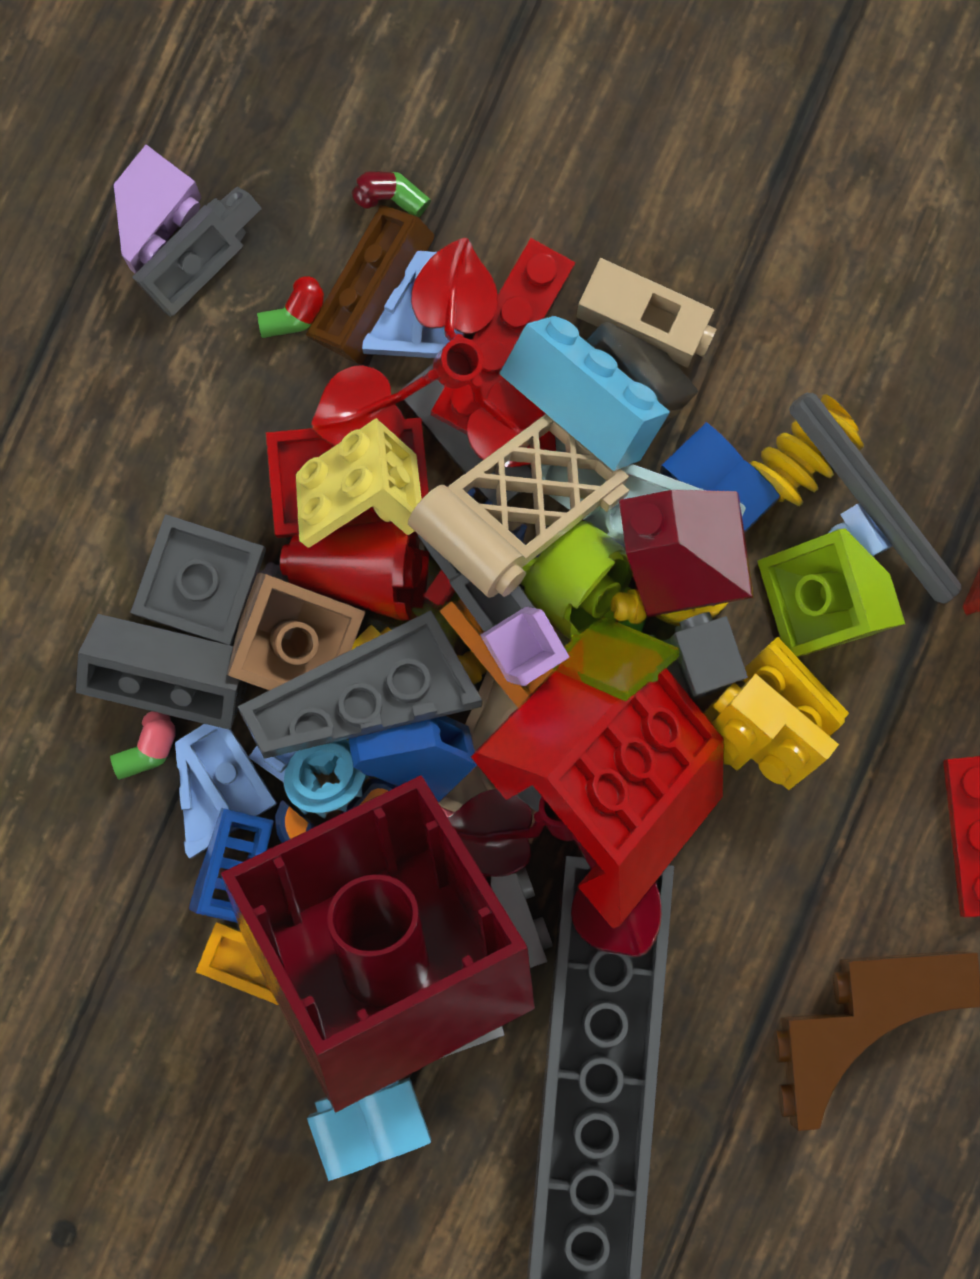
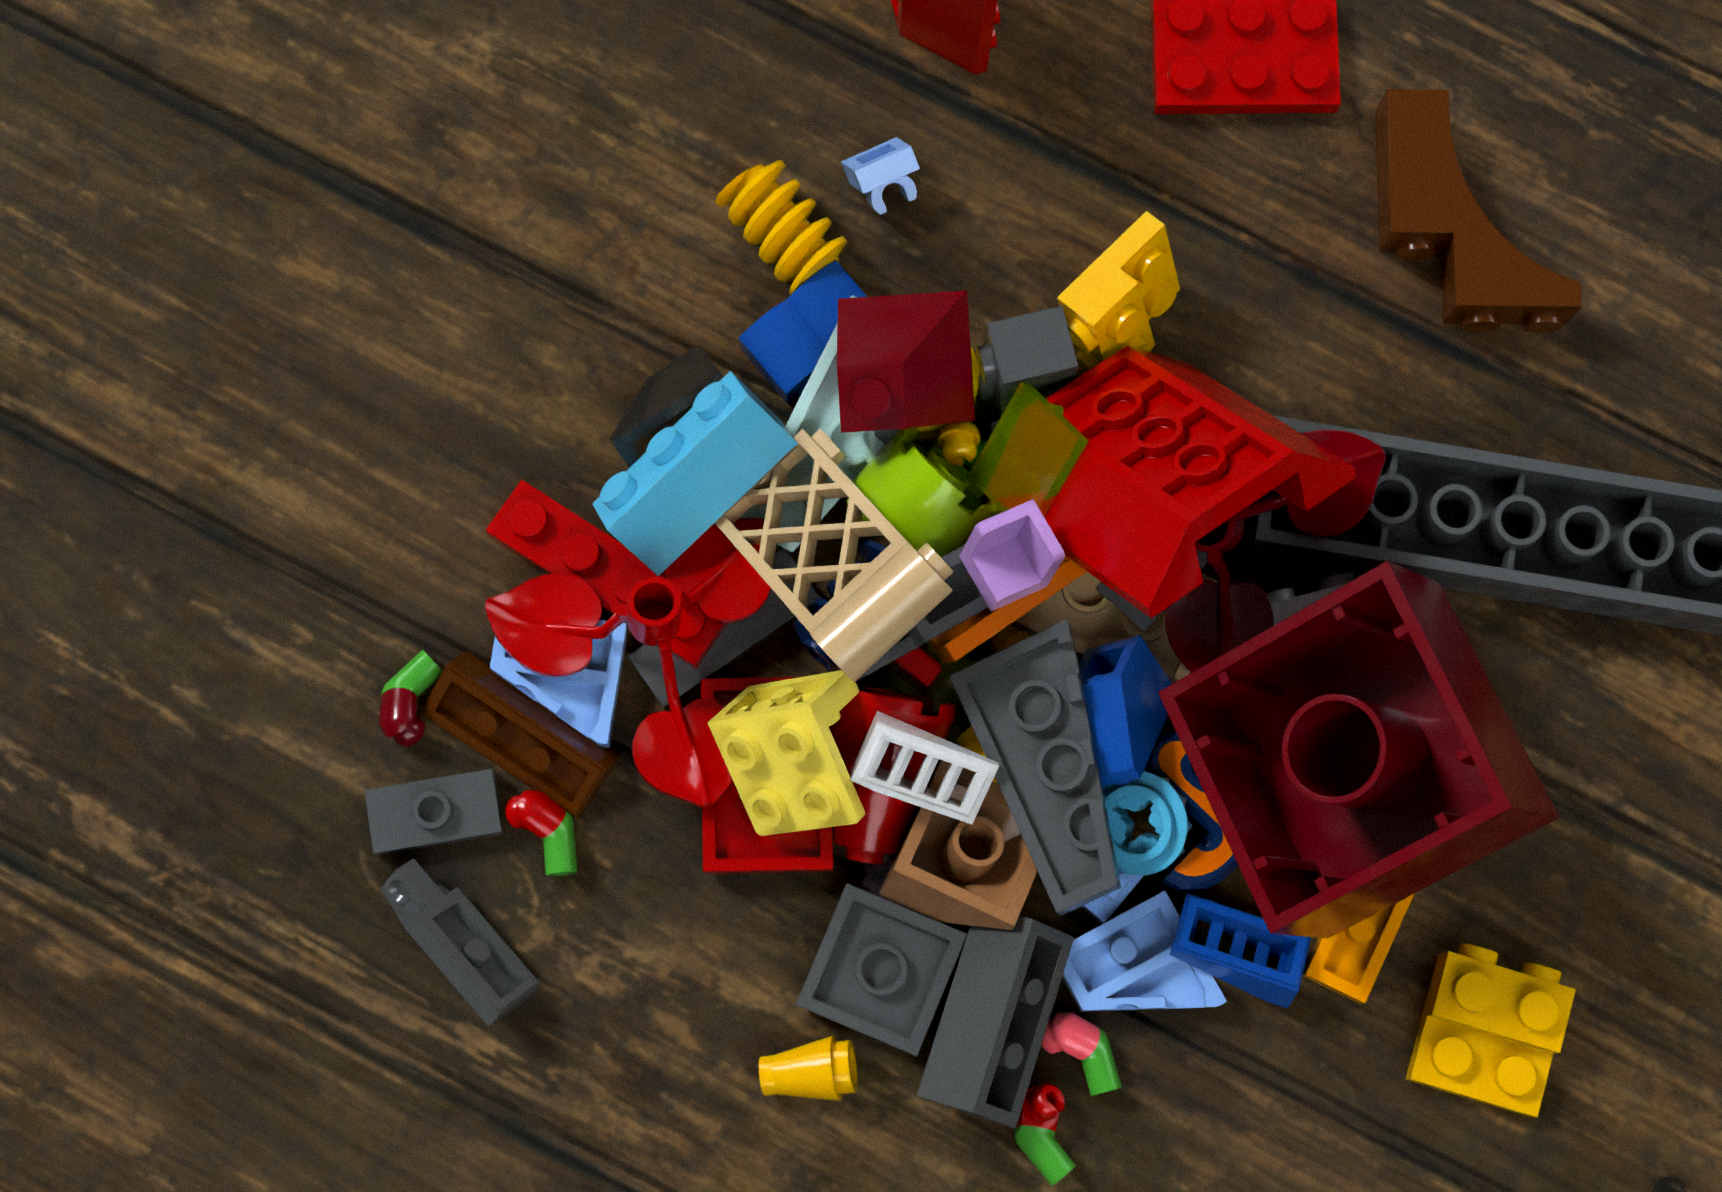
camera: 85 degrees left, 5 degrees down
lavender slope [114,145,202,274] -> none
medium azure brick [307,1077,431,1181] -> none
tan brick [576,258,717,368] -> none
yellow bracket [744,637,849,736] -> none
lime slope [757,528,905,657] -> none
dark grey axle [789,392,961,604] -> none
none -> dark grey plate [364,768,504,856]
none -> yellow cone [759,1035,858,1101]
none -> white slope [850,711,999,825]
none -> arm [1014,1083,1076,1186]
none -> yellow plate [1405,943,1576,1118]

